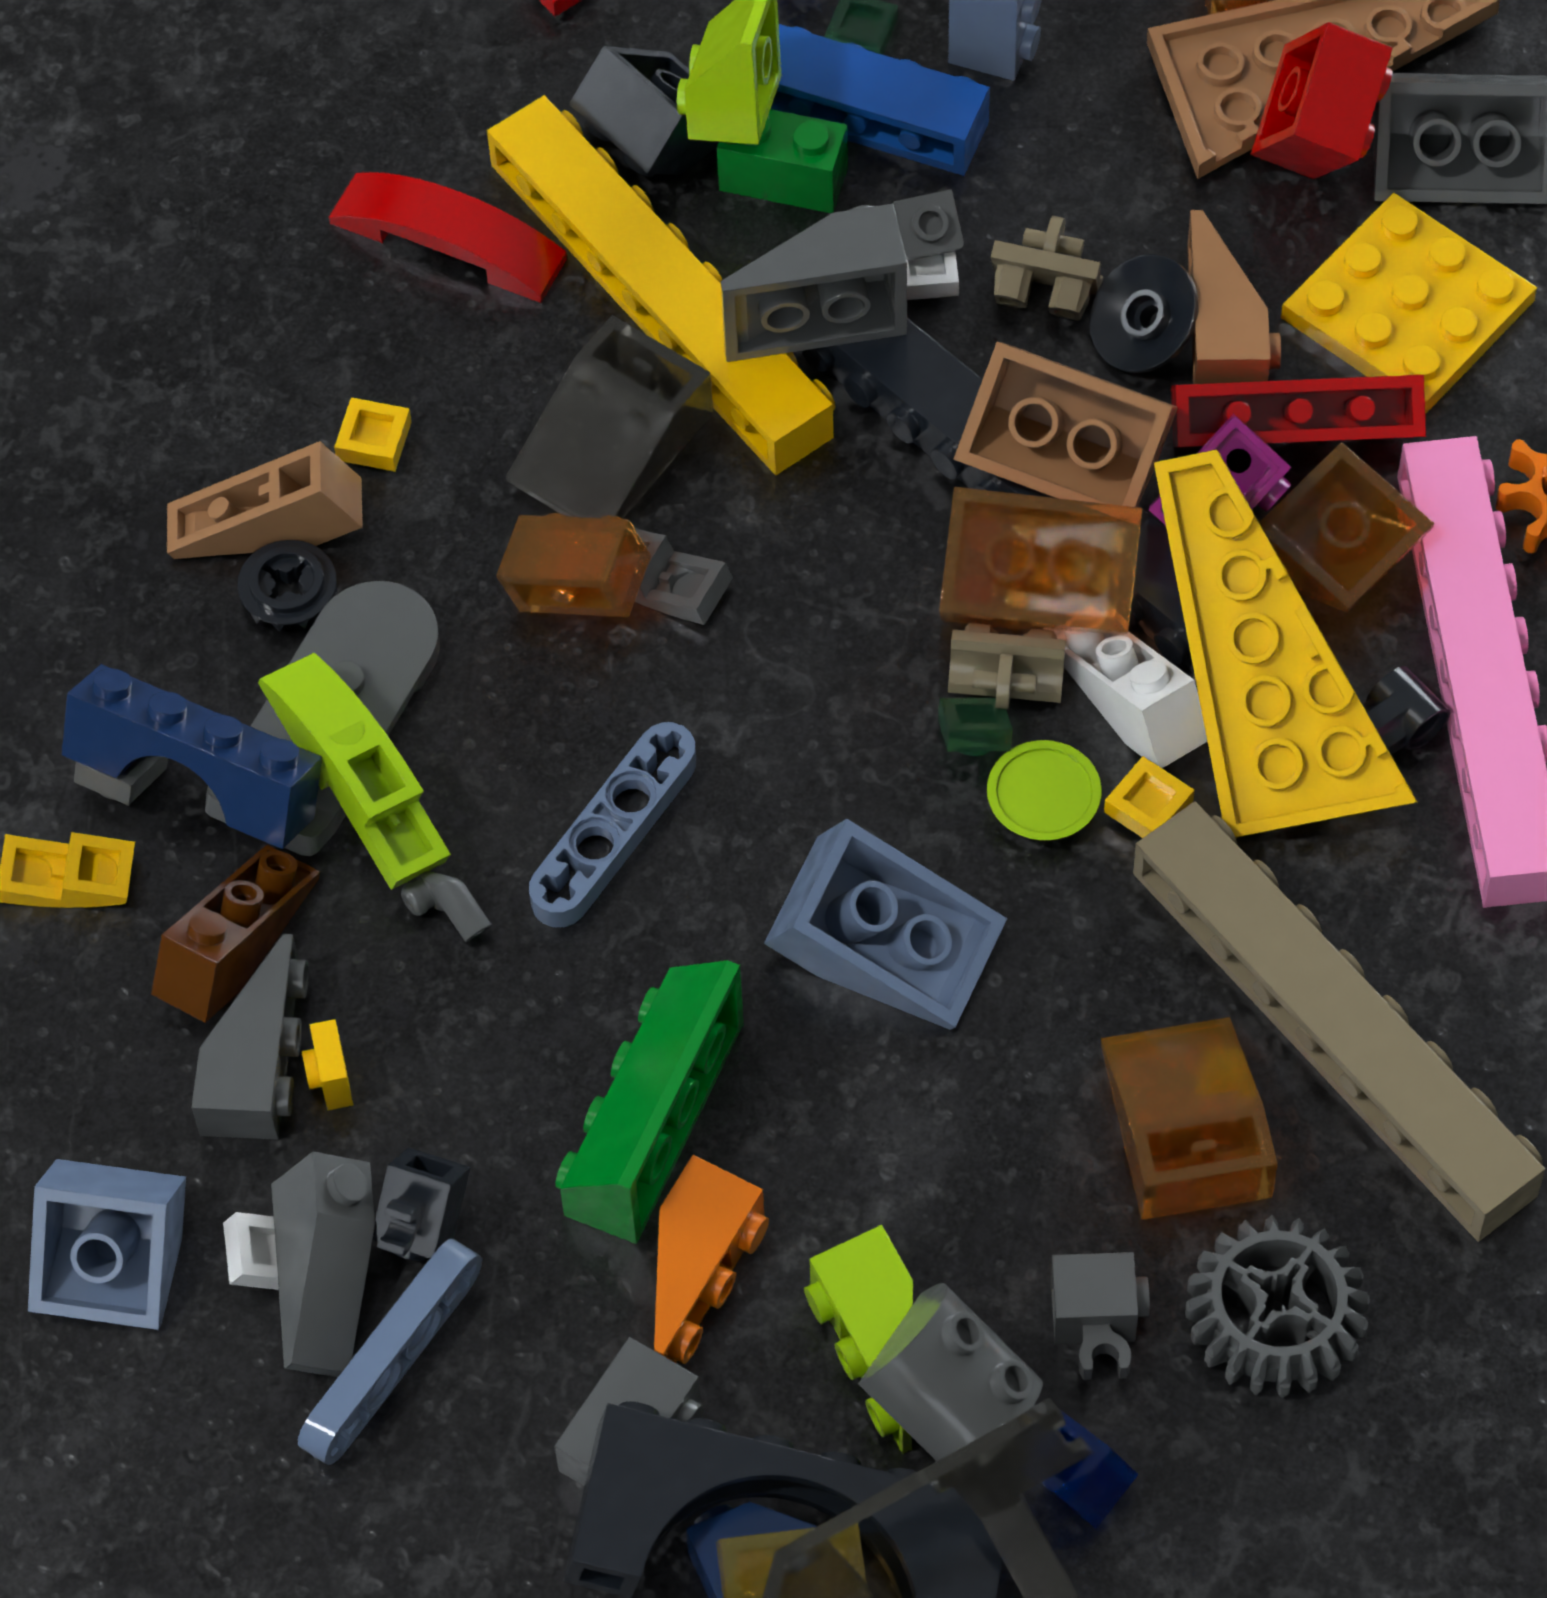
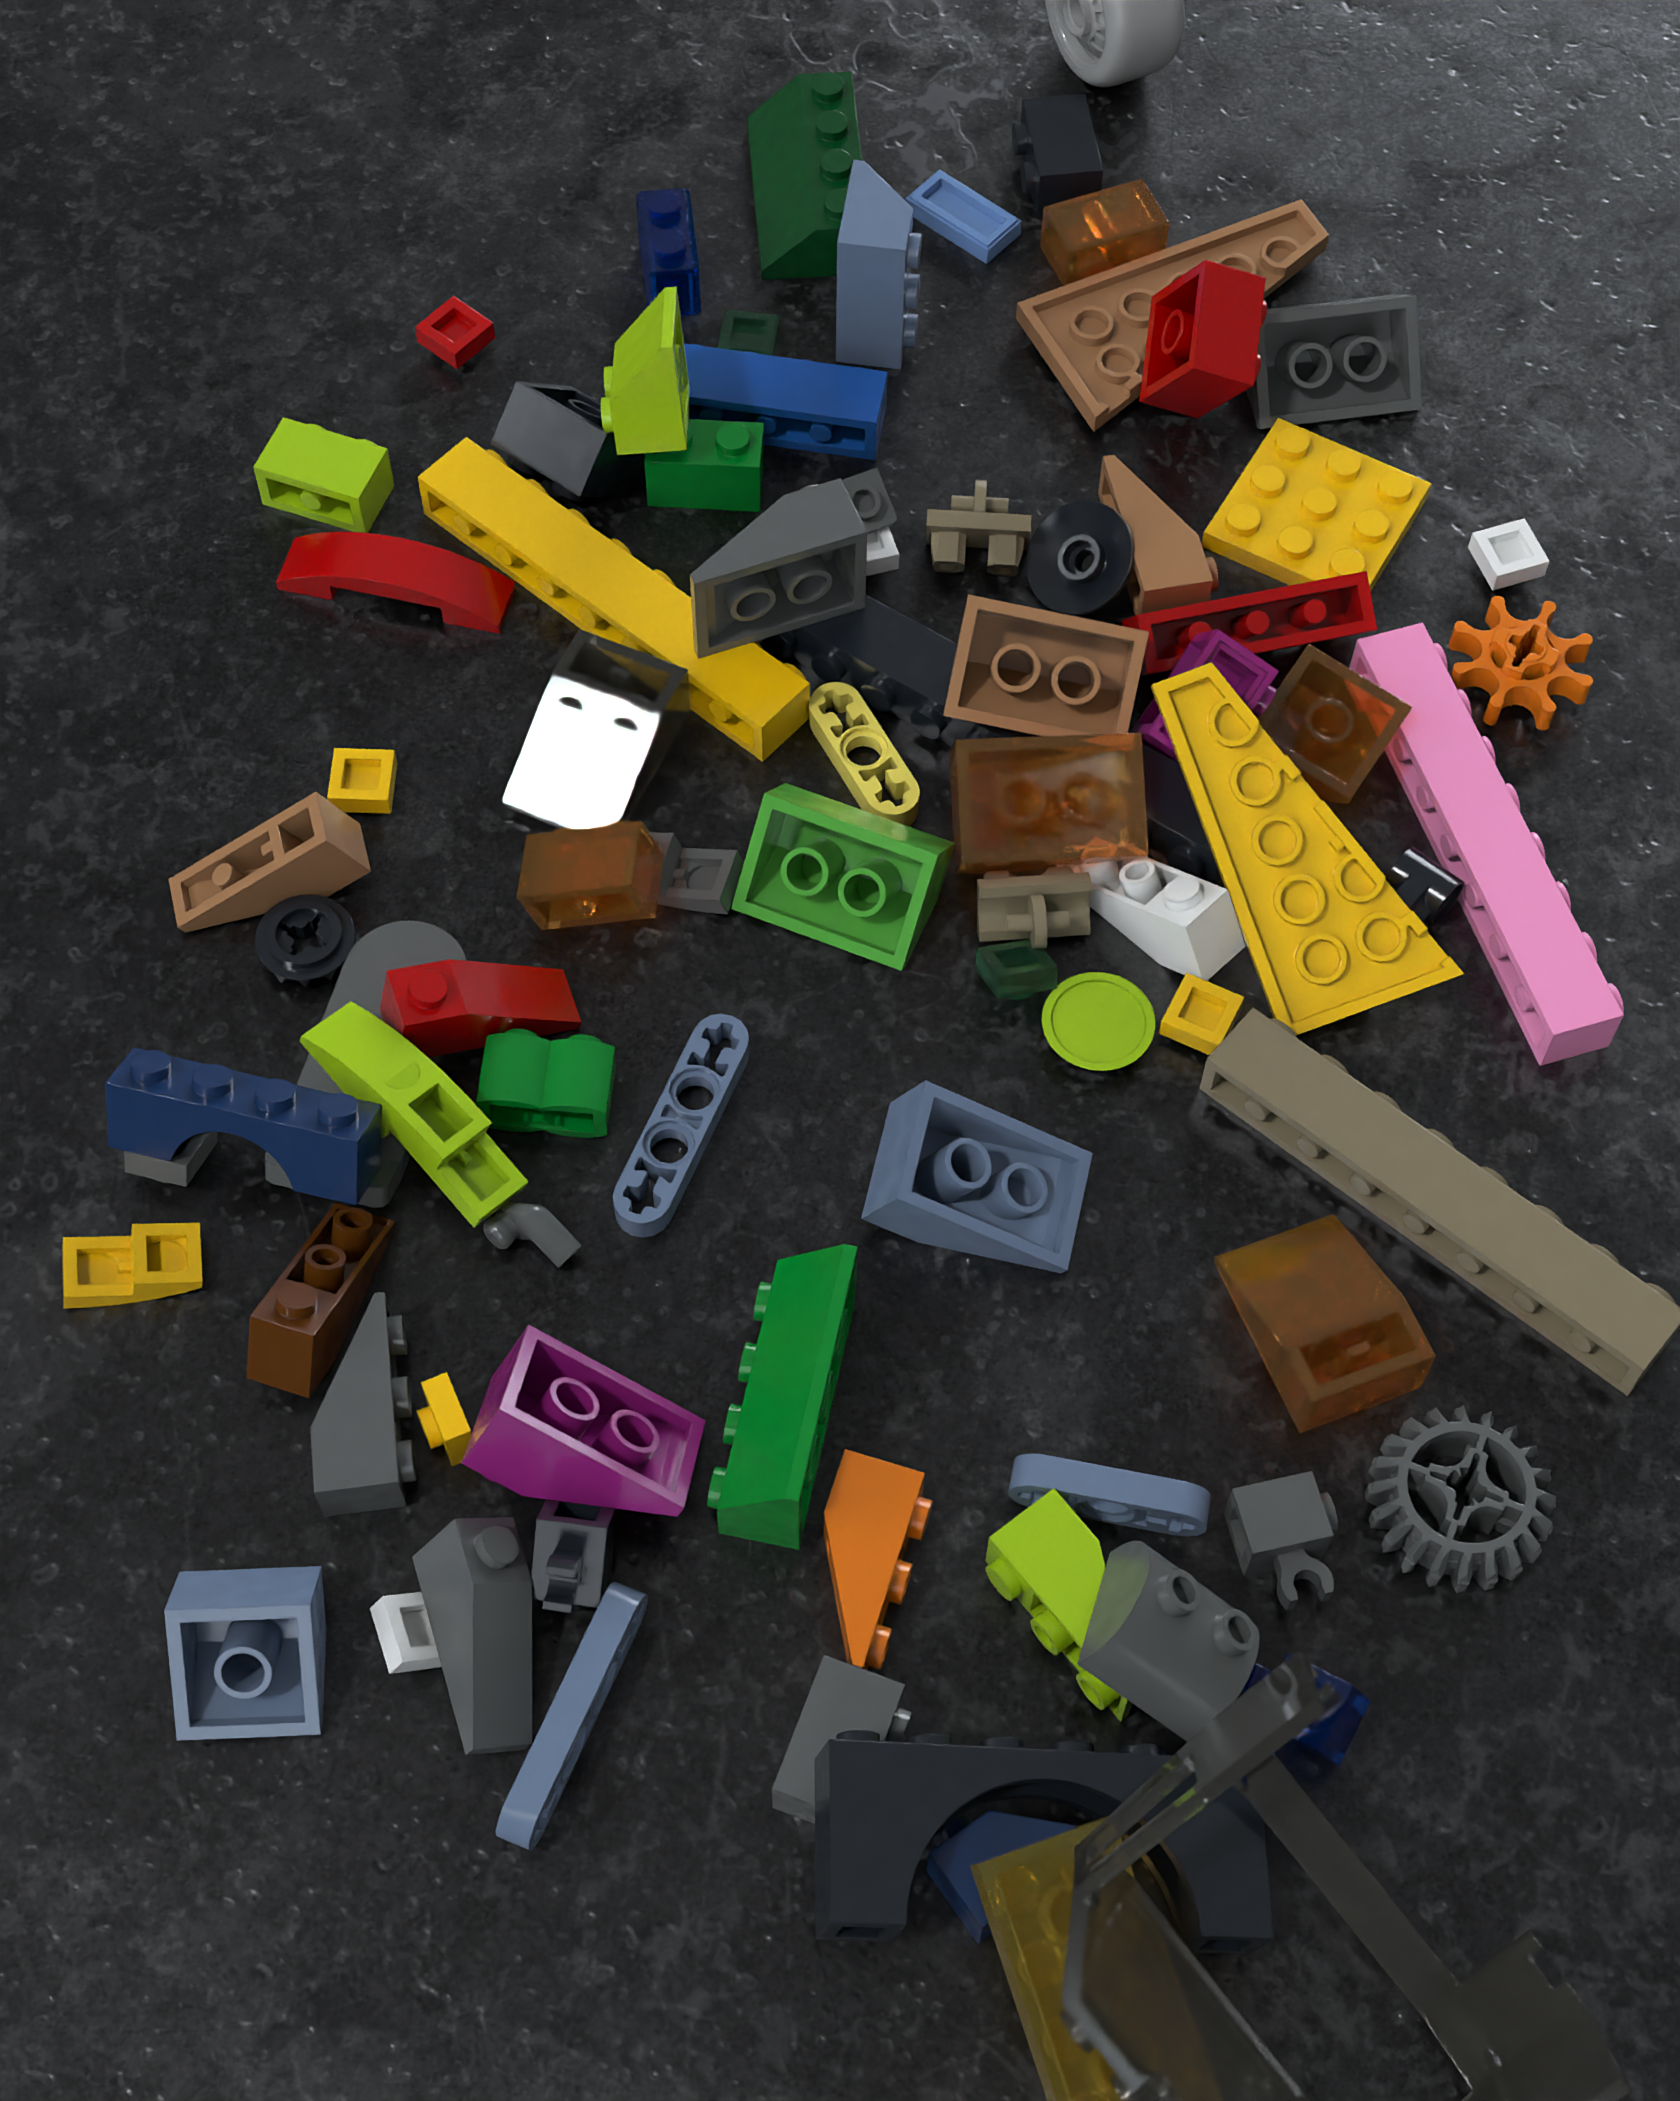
camera: 15 degrees left, 0 degrees up
none -> lime brick [253,417,394,533]
none -> red slope [380,959,581,1058]
none -> magenta slope [461,1324,706,1517]
none -> green brick [476,1029,616,1138]
none -> bright green slope [731,783,955,971]
none -> light yellow beam [809,682,920,826]
none -> sand blue beam [1008,1454,1211,1536]

